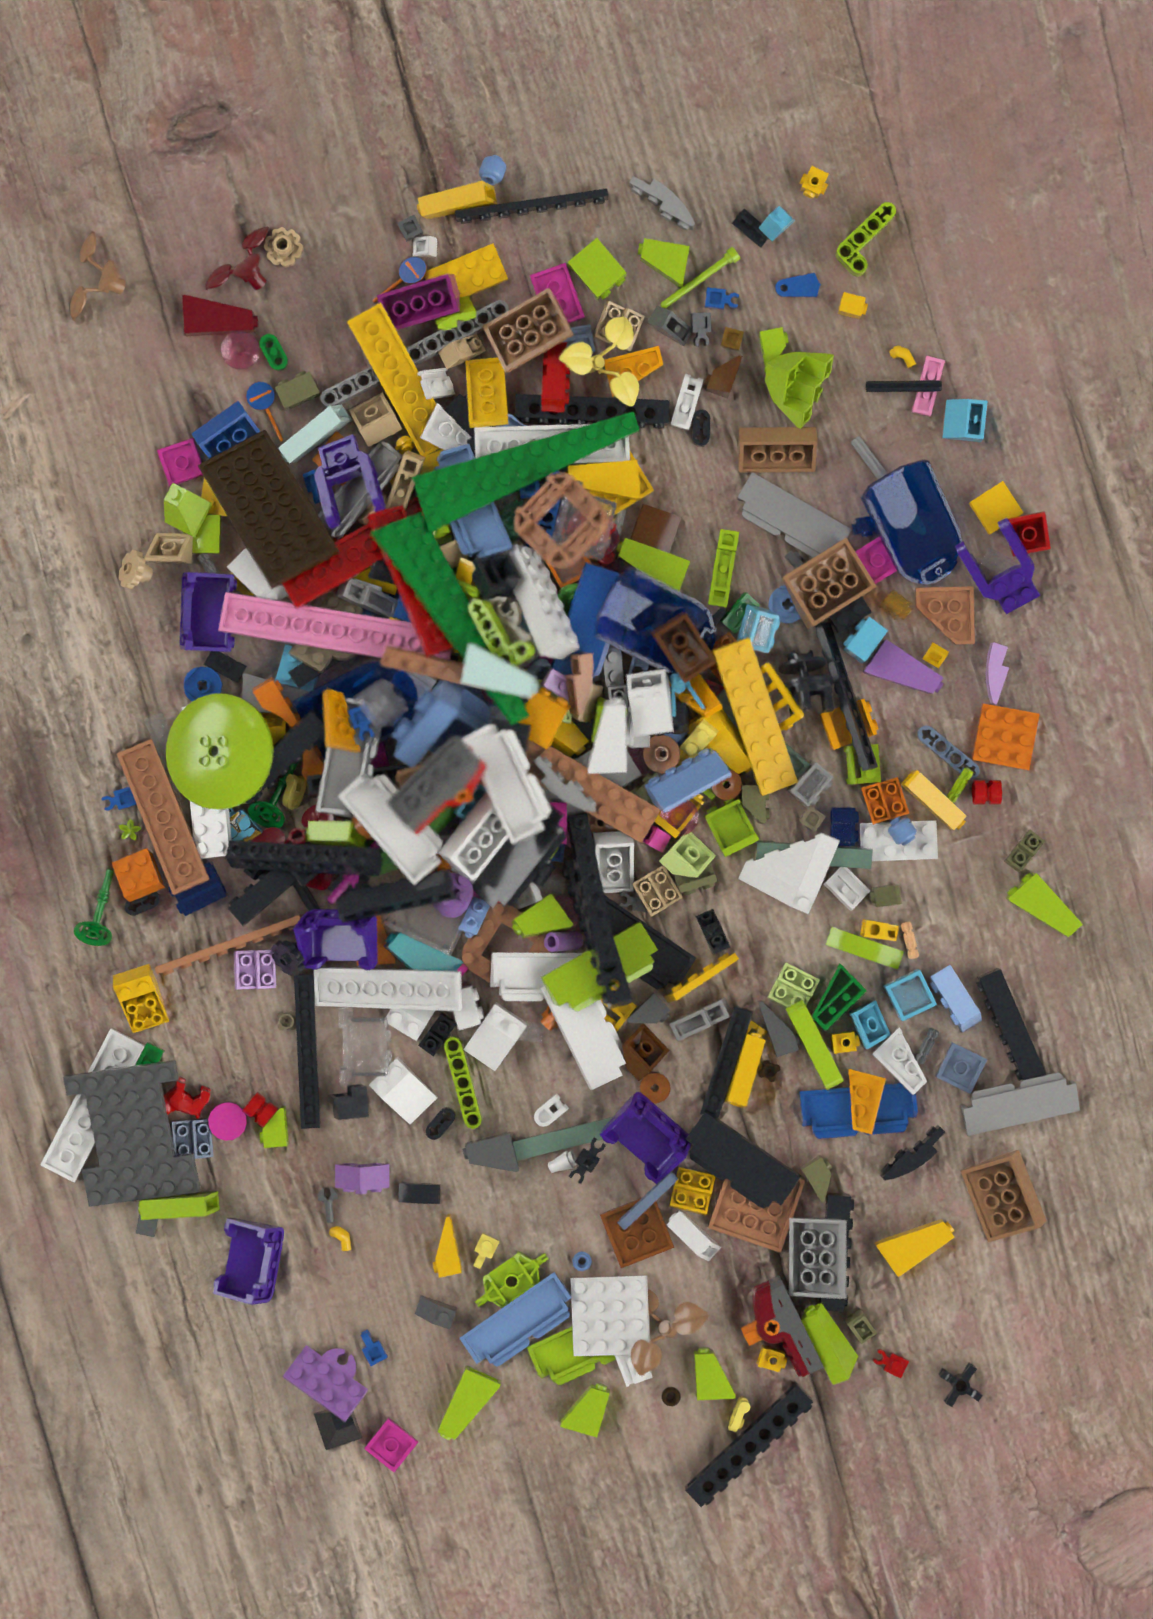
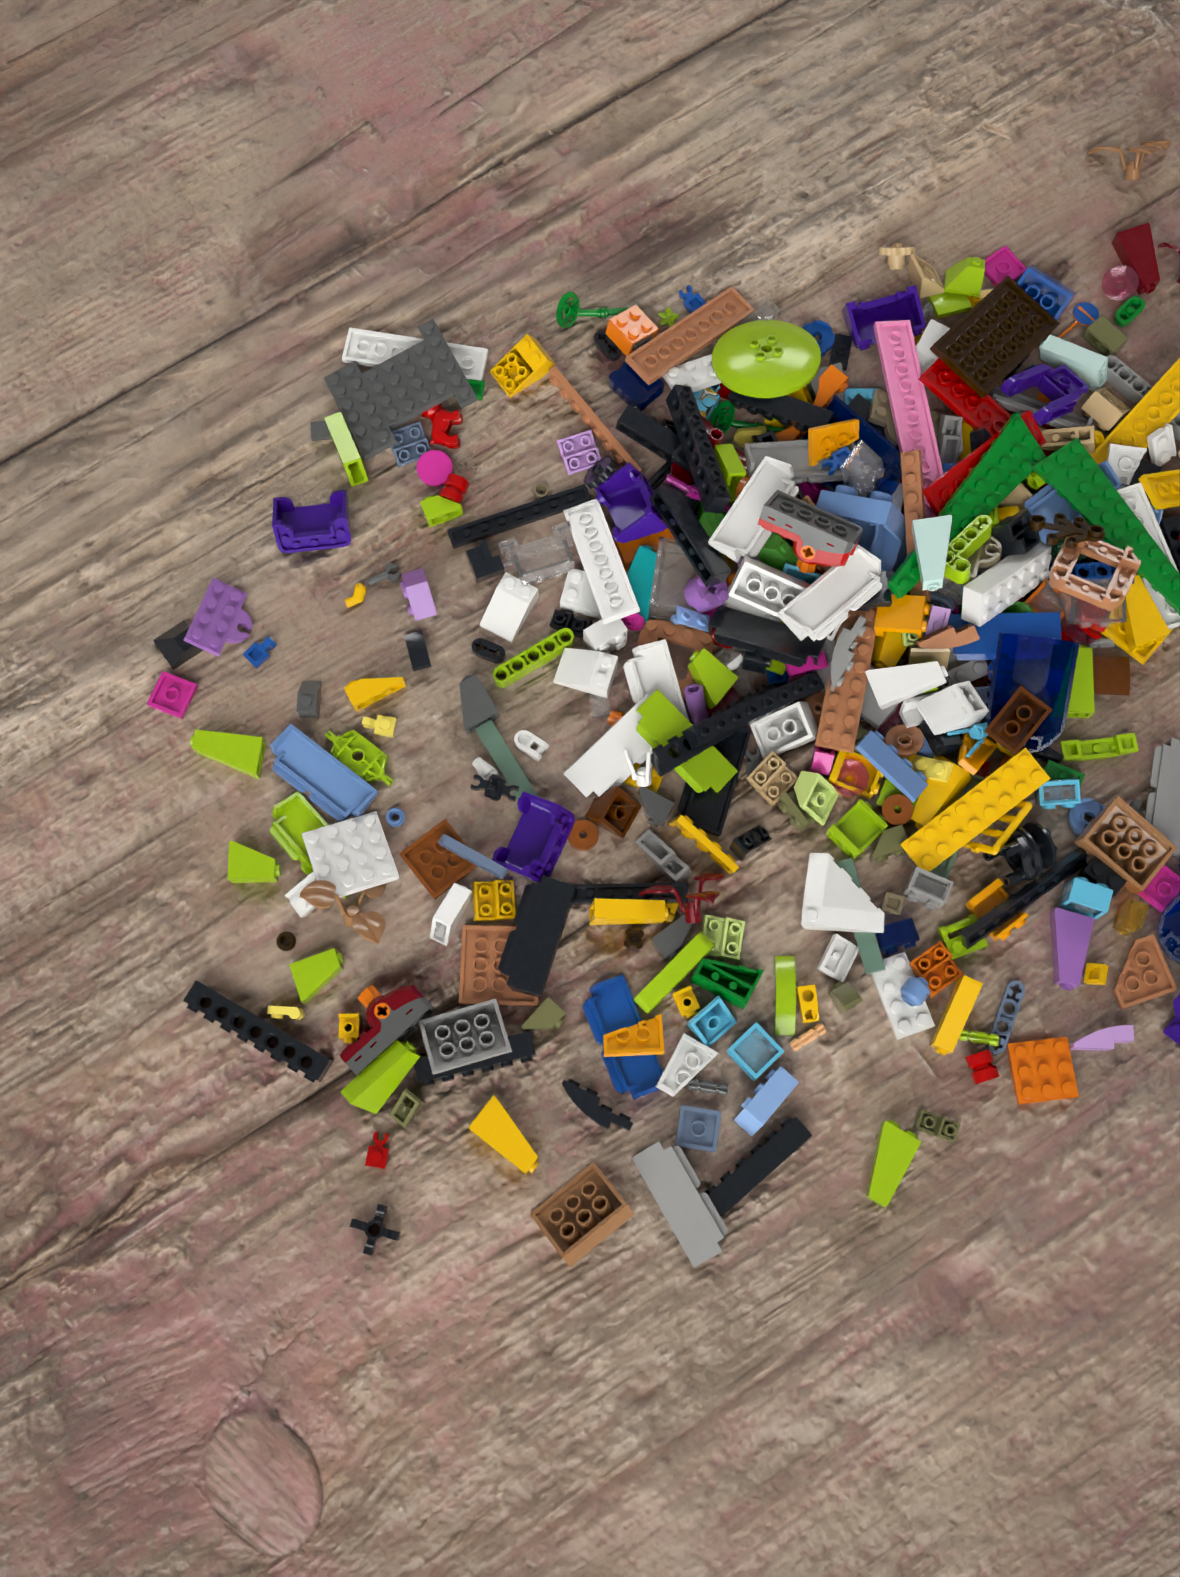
camera: 75 degrees right, 15 degrees down
none -> white plant [623,747,653,787]
none -> dark red plant [639,873,726,923]
none -> dark brown plant [1029,513,1105,549]

